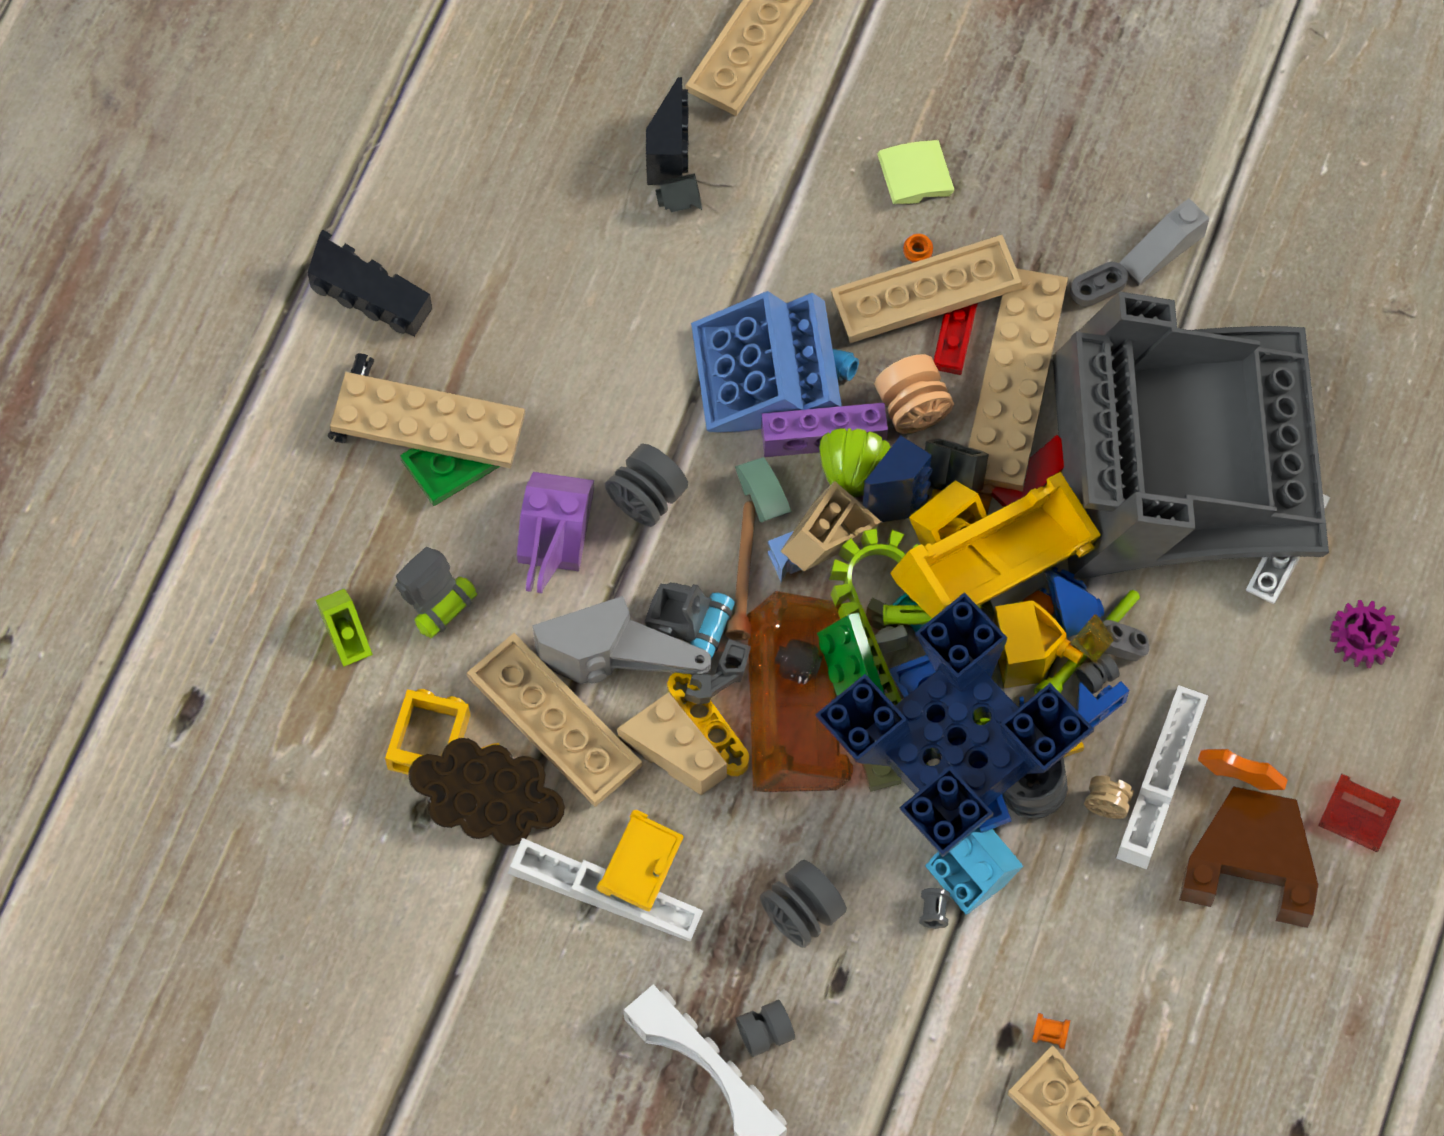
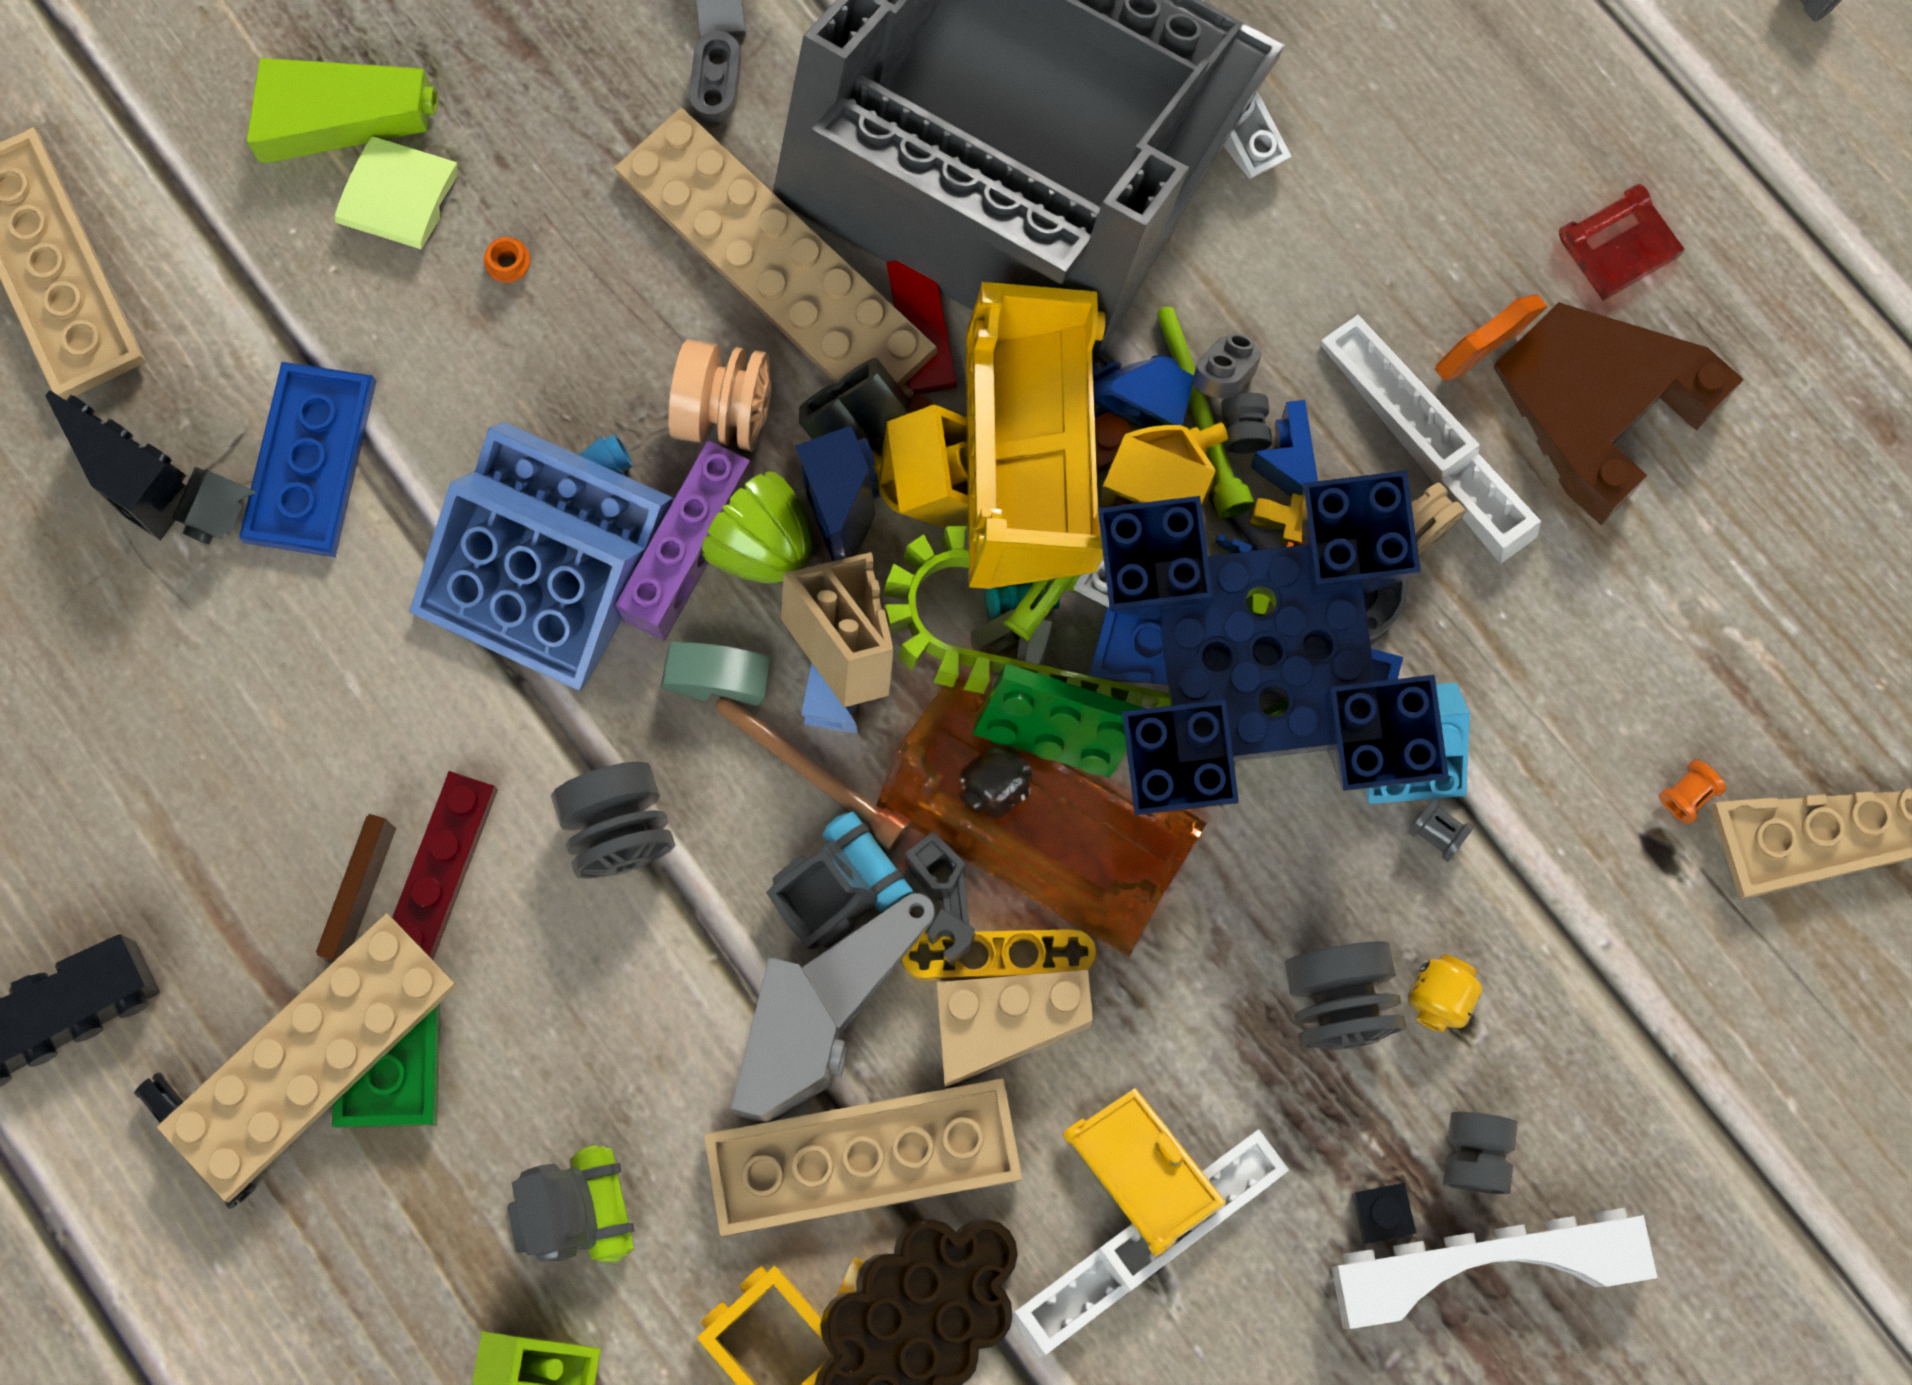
camera: 55 degrees left, 10 degrees up
medium lavender slope [517,472,595,593] -> none
tan plate [831,235,1022,343] -> none
red tile [933,303,978,375] -> none
clear yellow slope [1071,614,1114,663] -> none
magenta gear [1330,600,1400,668] -> none
none -> blue tile [239,362,377,558]
none -> lime slope [246,58,438,163]
none -> reddish brown tile [316,814,396,963]
none -> dark red plate [392,771,498,960]
none -> black plate [1352,1182,1417,1244]
none -> yellow head [1408,954,1483,1033]

